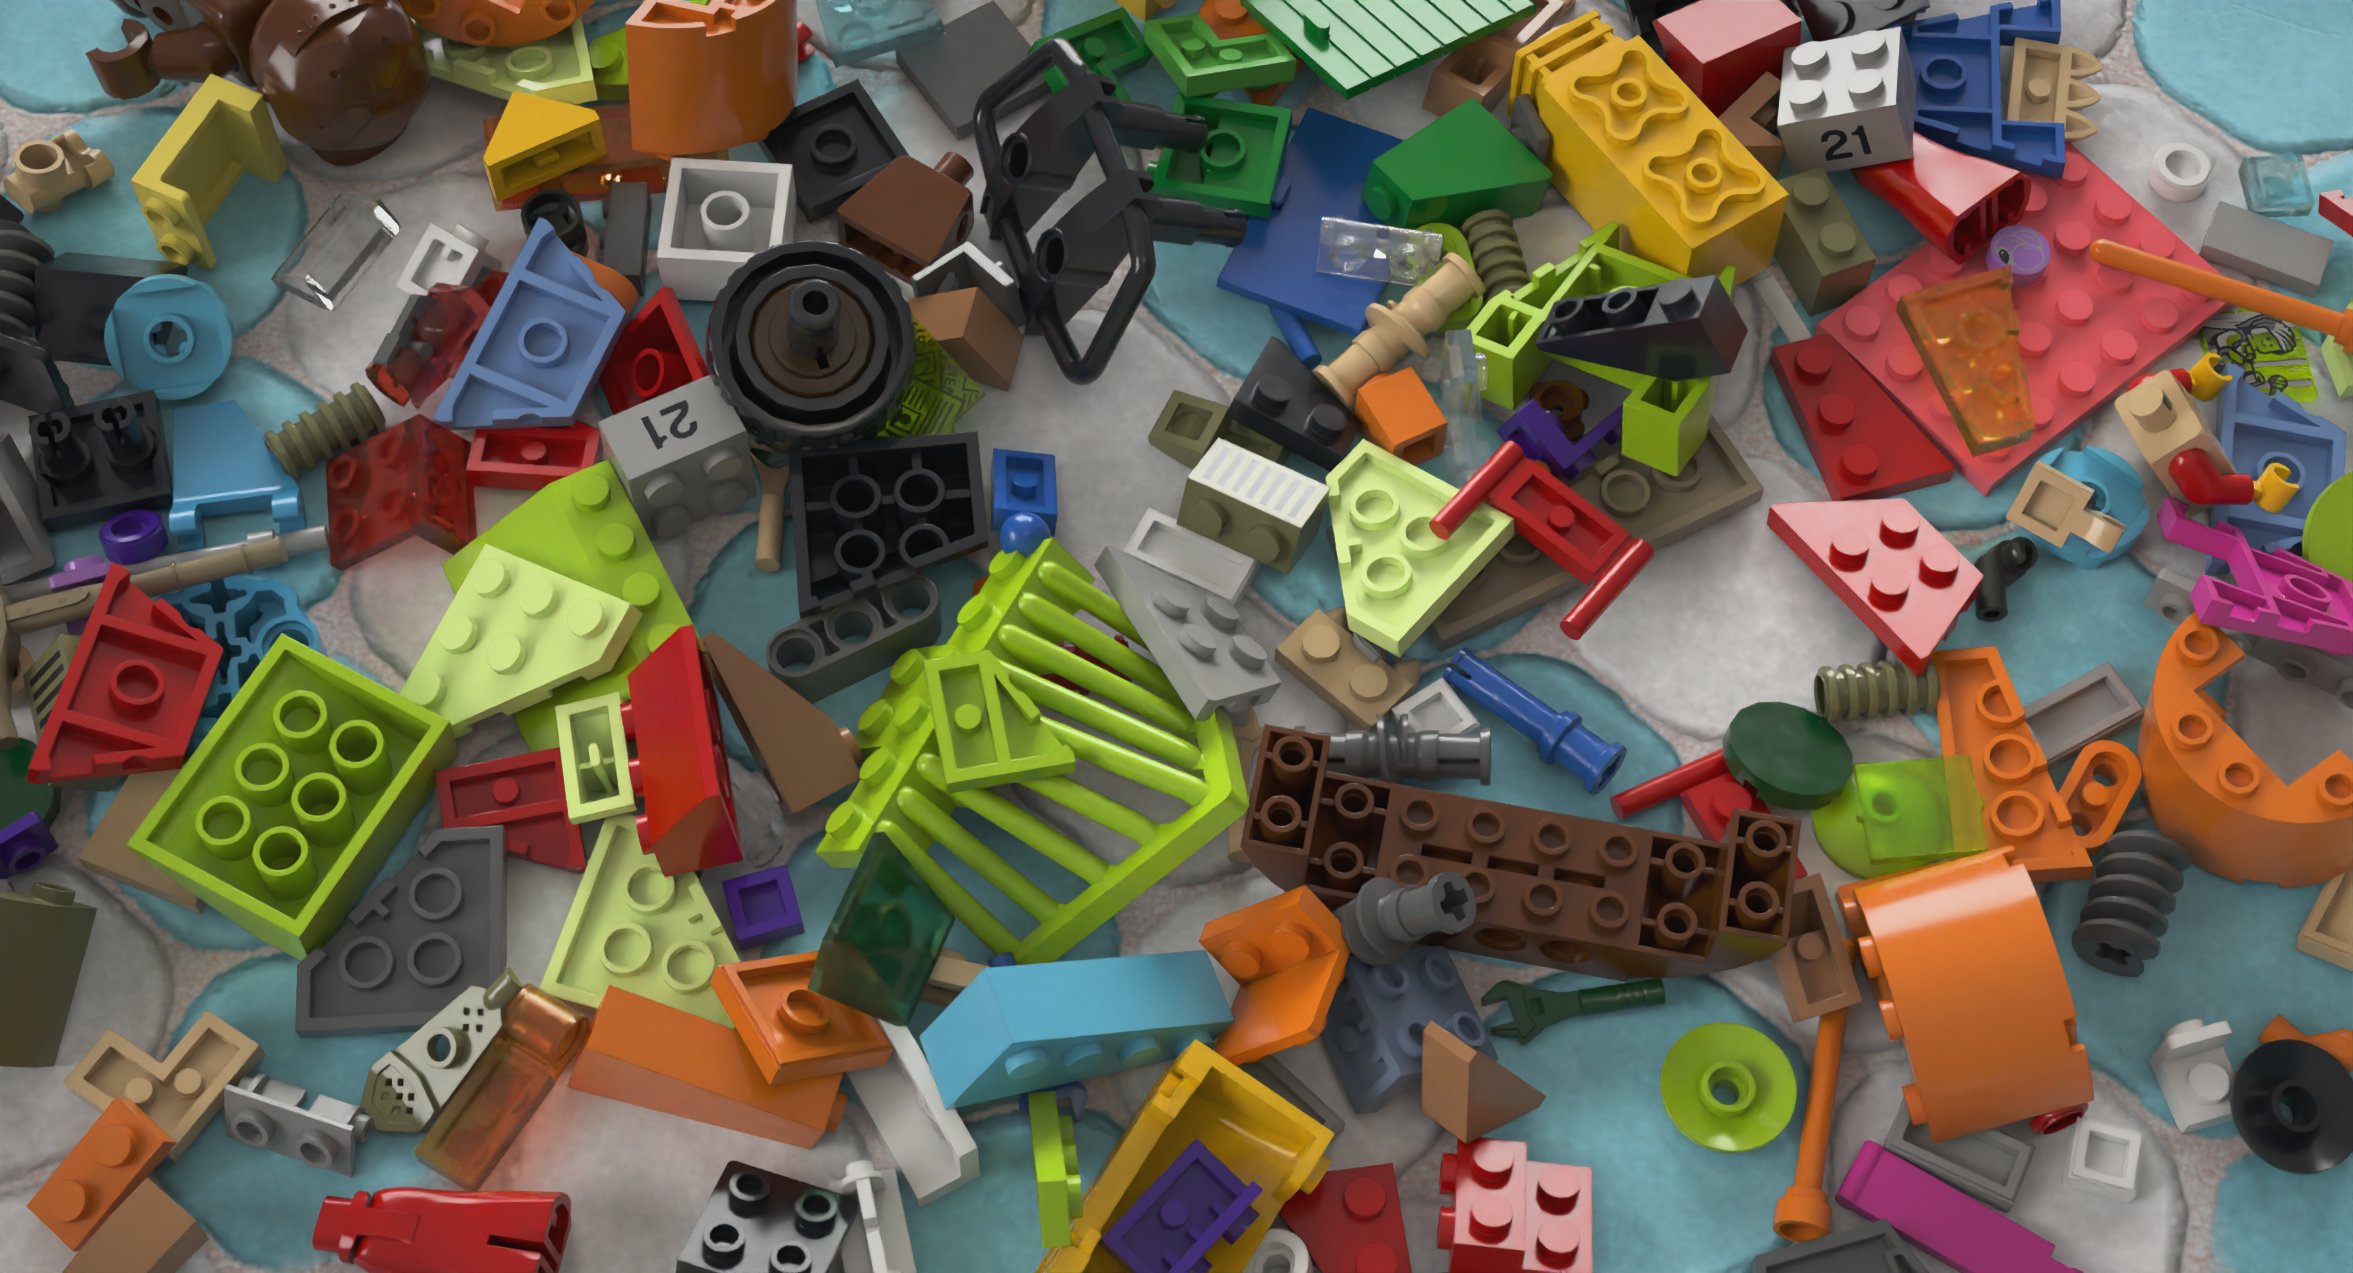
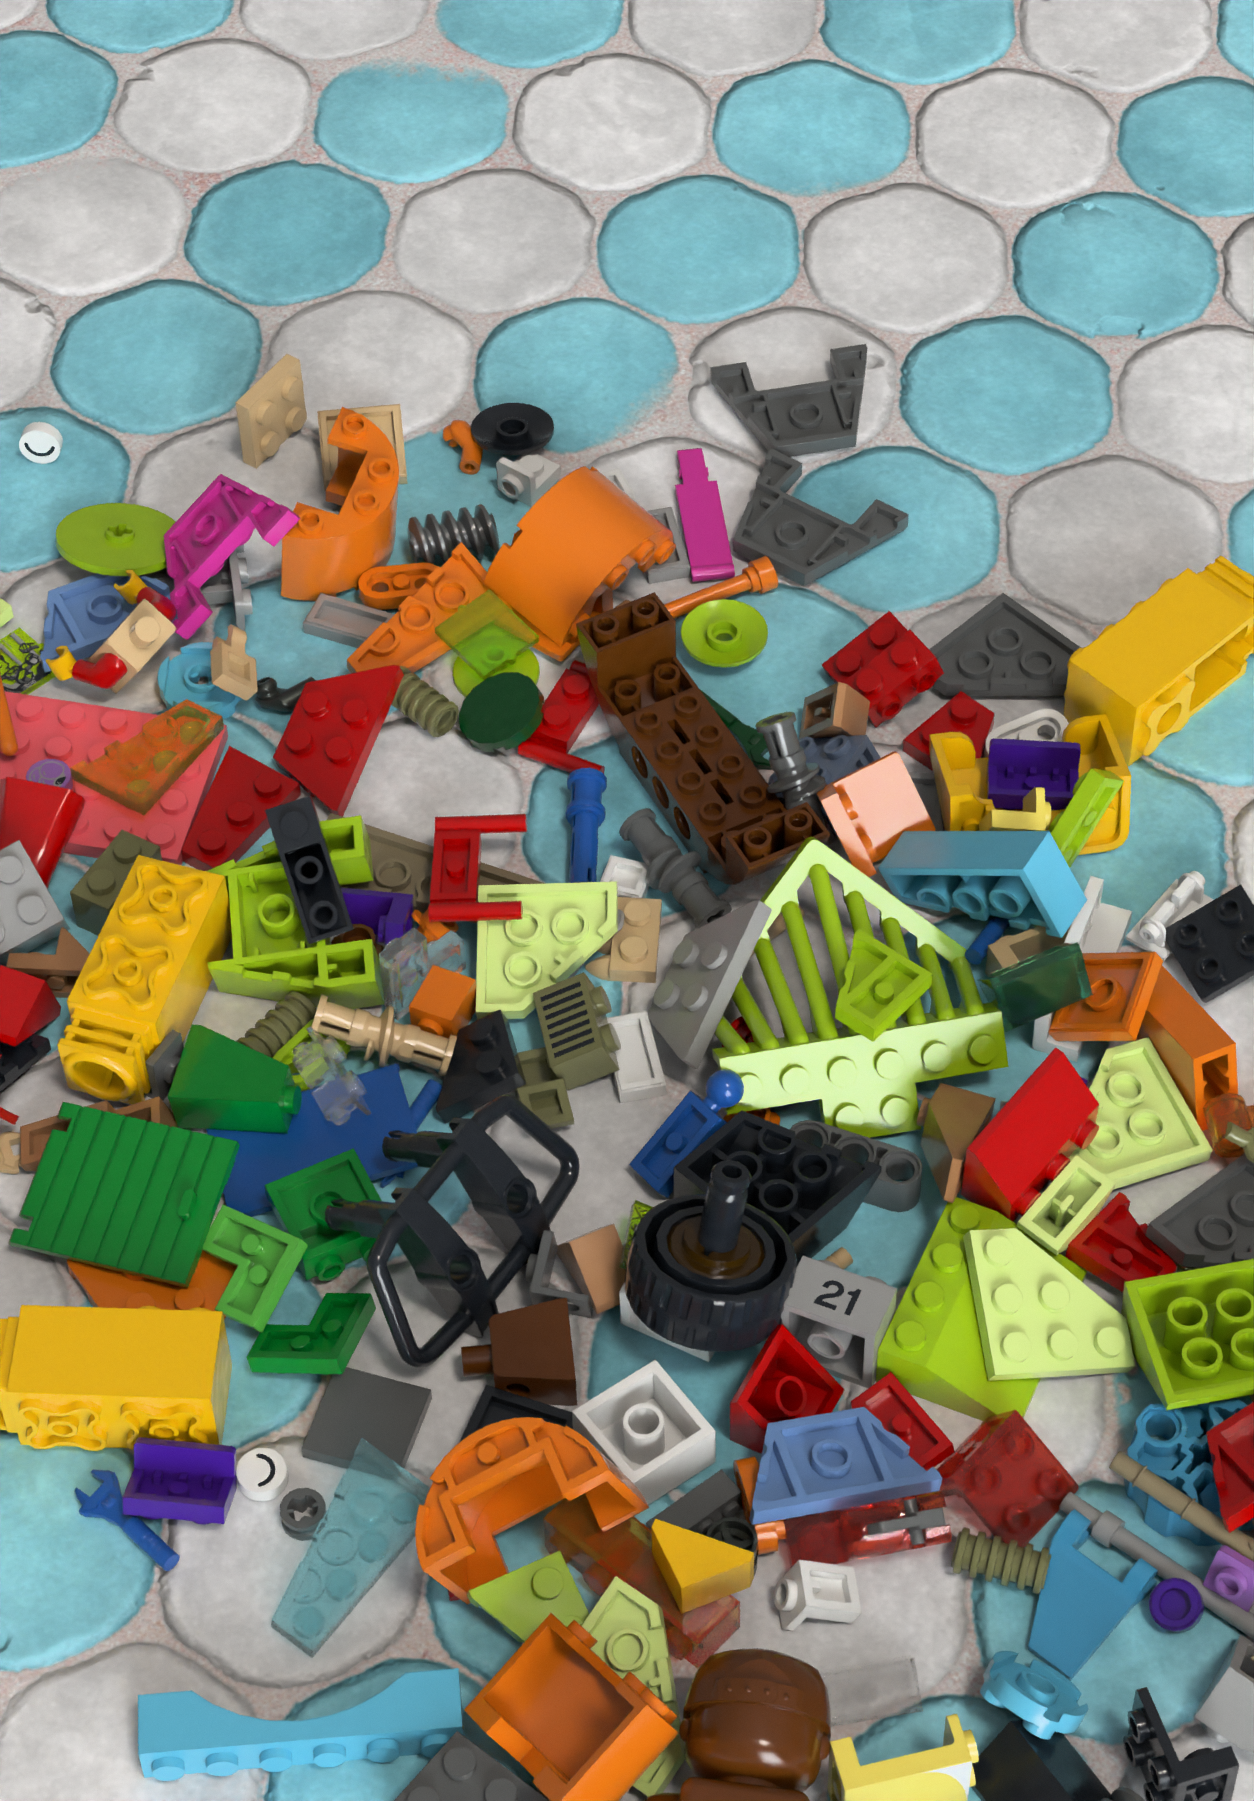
camera: 125 degrees left, 10 degrees down
black plate [28,390,173,533] -> none
none -> light yellow bracket [979,787,1051,831]

